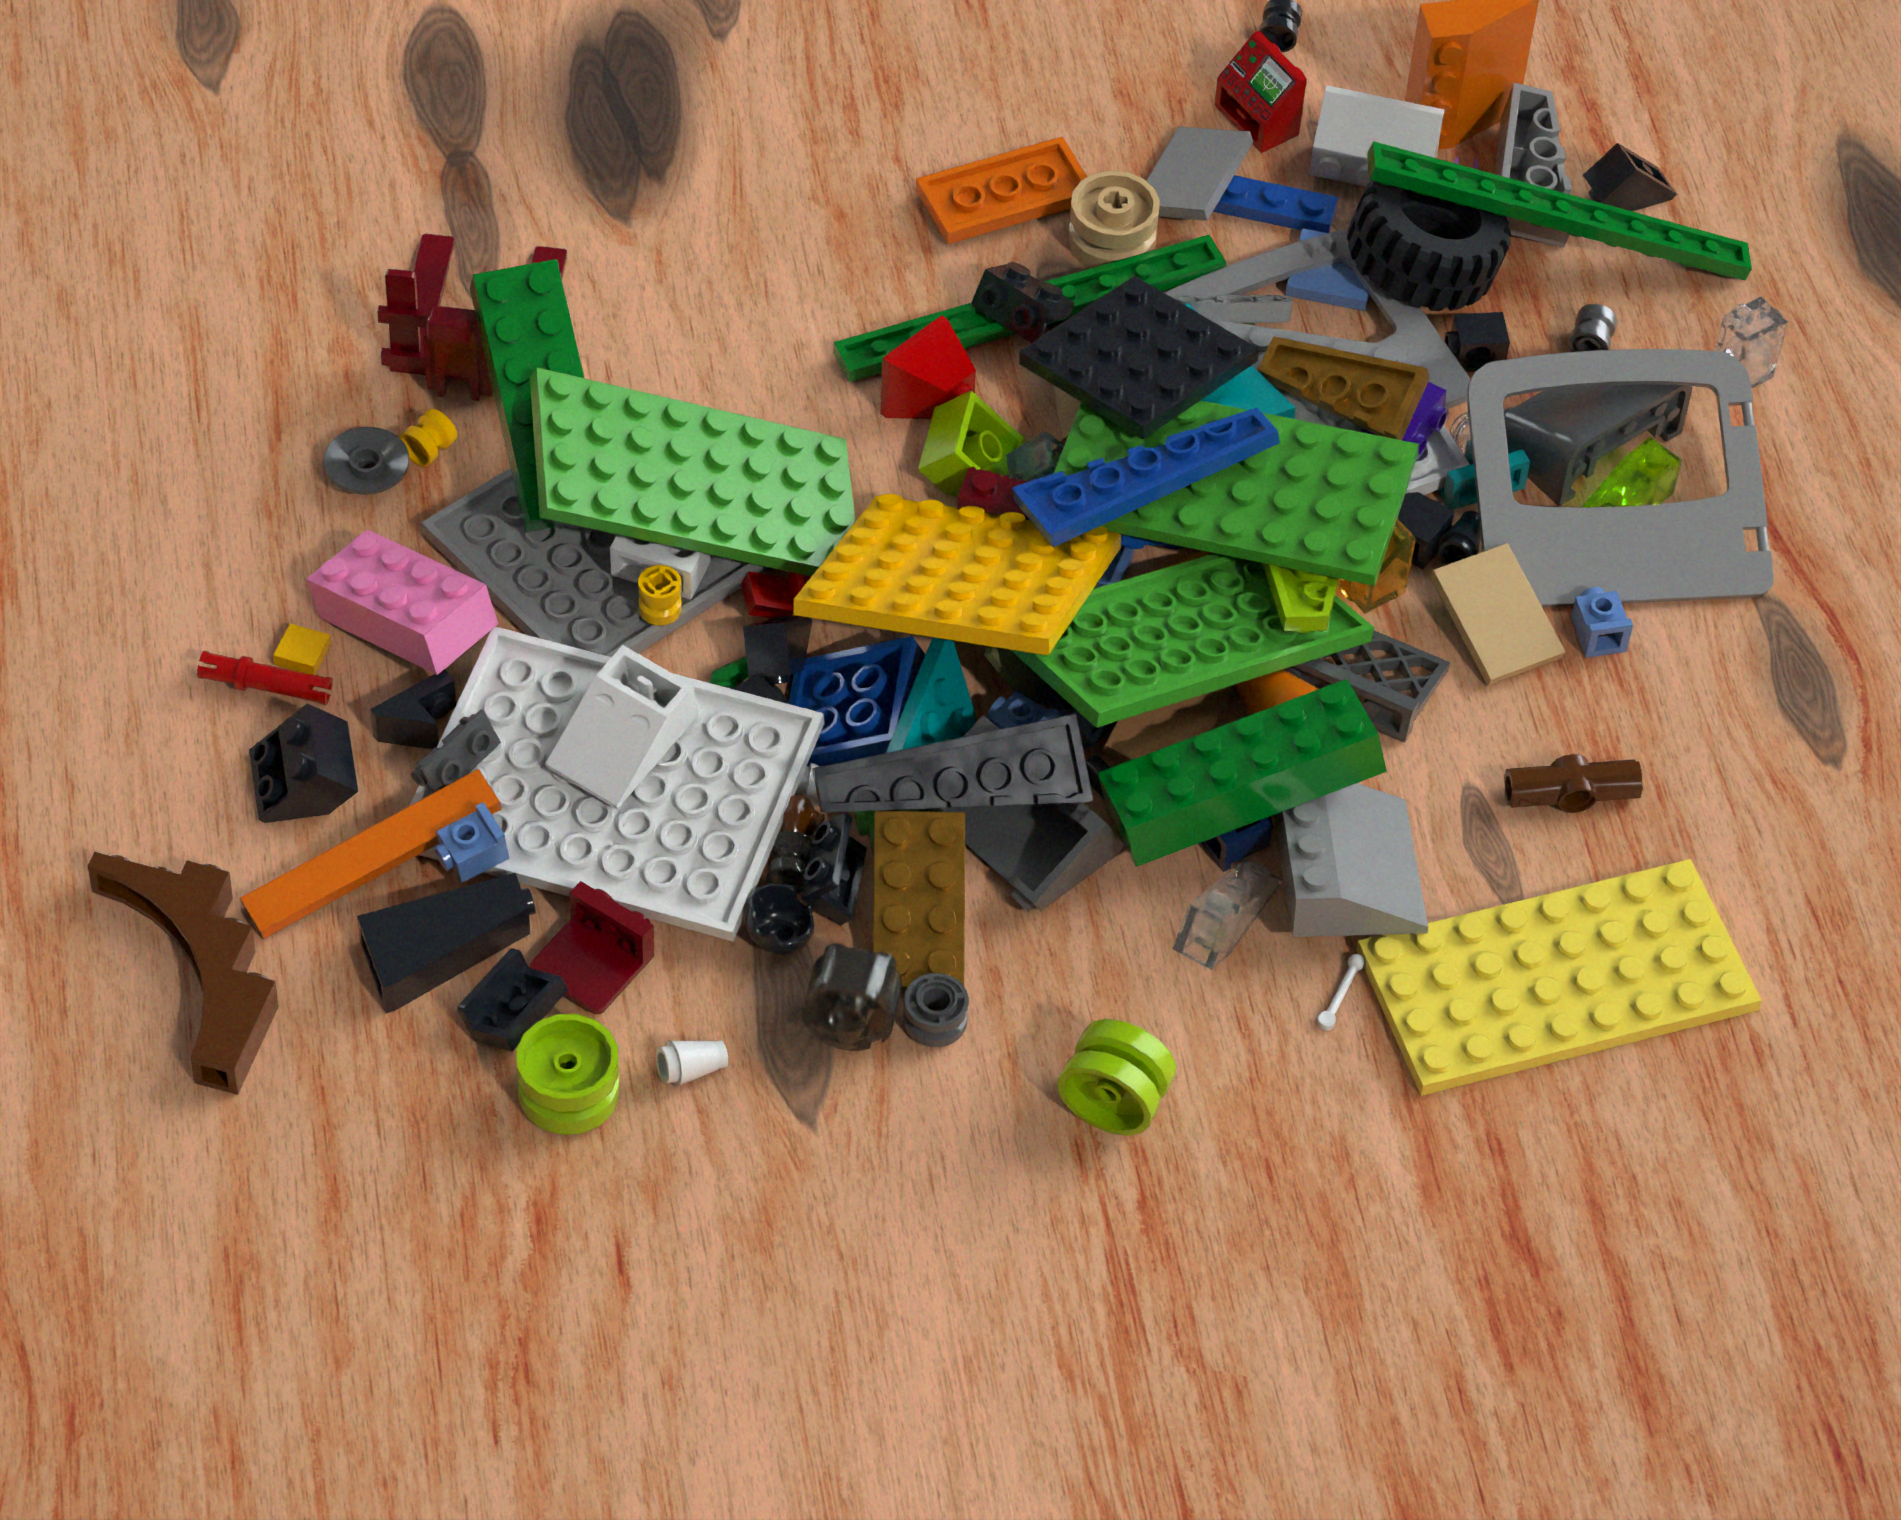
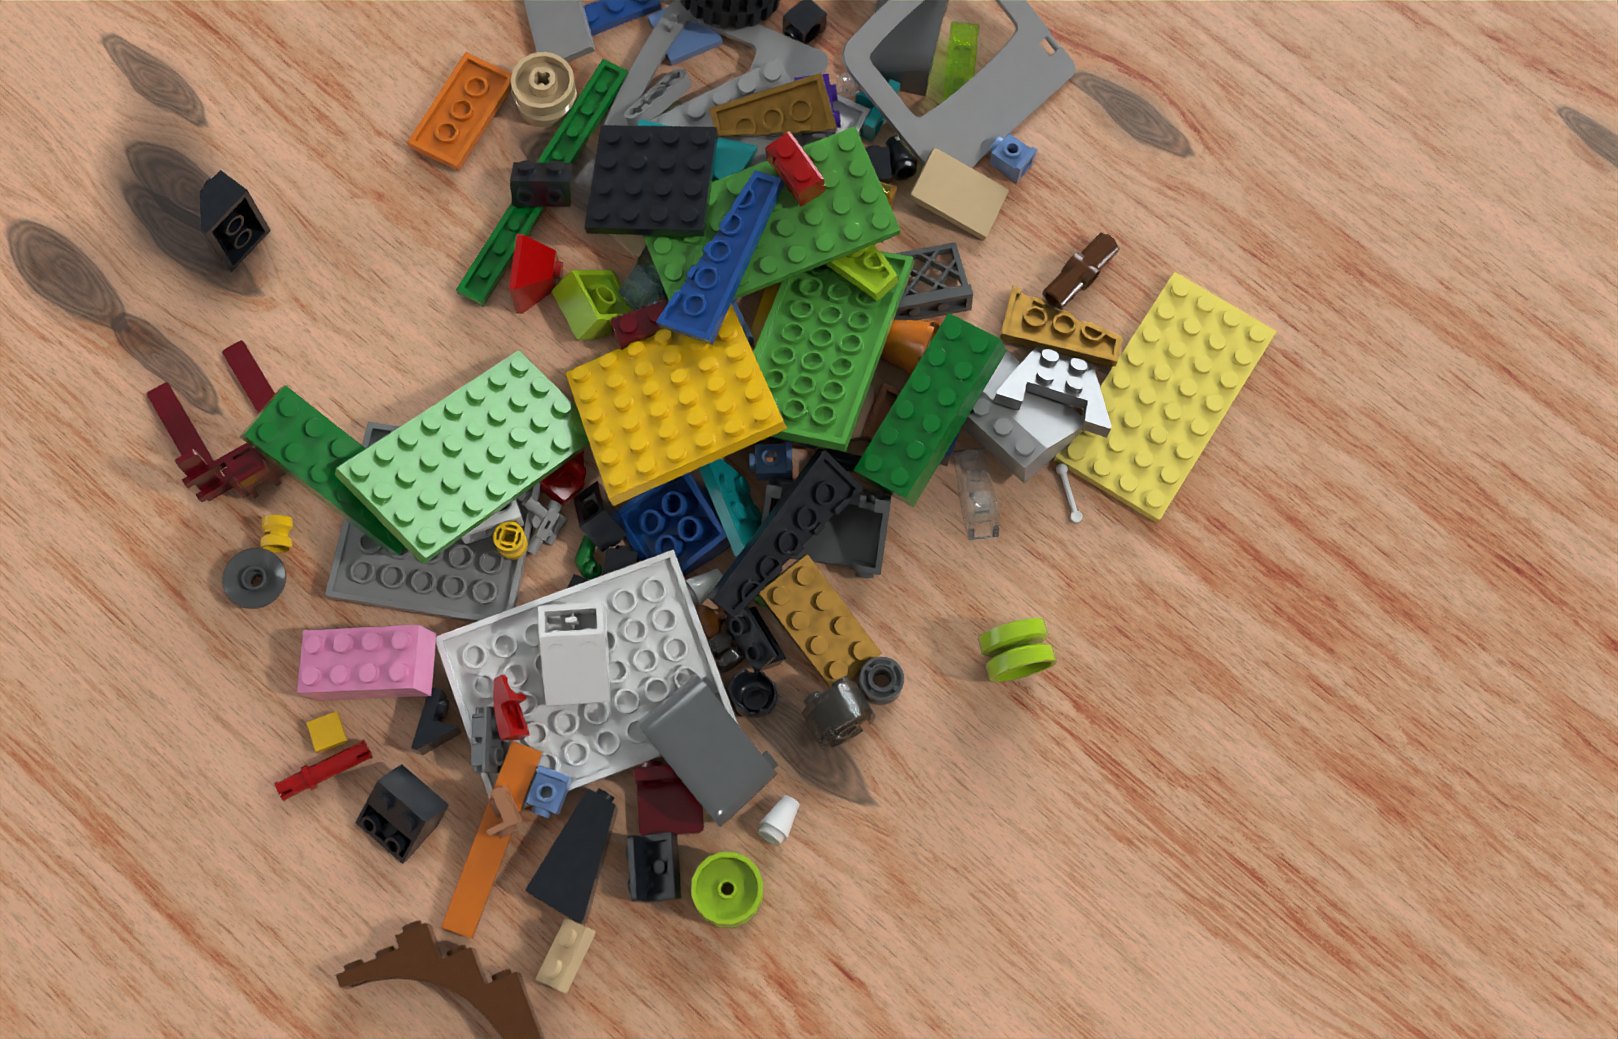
camera: 40 degrees left, 20 degrees up
none -> black slope [199,170,271,272]
none -> nougat bracket [486,785,523,839]
none -> red slope [493,674,530,740]
none -> light grey piece [522,495,569,556]
none -> tan bracket [535,918,596,994]
none -> dark grey windscreen [636,674,778,827]
none -> red brick [765,132,825,207]
none -> wing [993,346,1111,437]
none -> pearl gold wing [1000,285,1123,367]

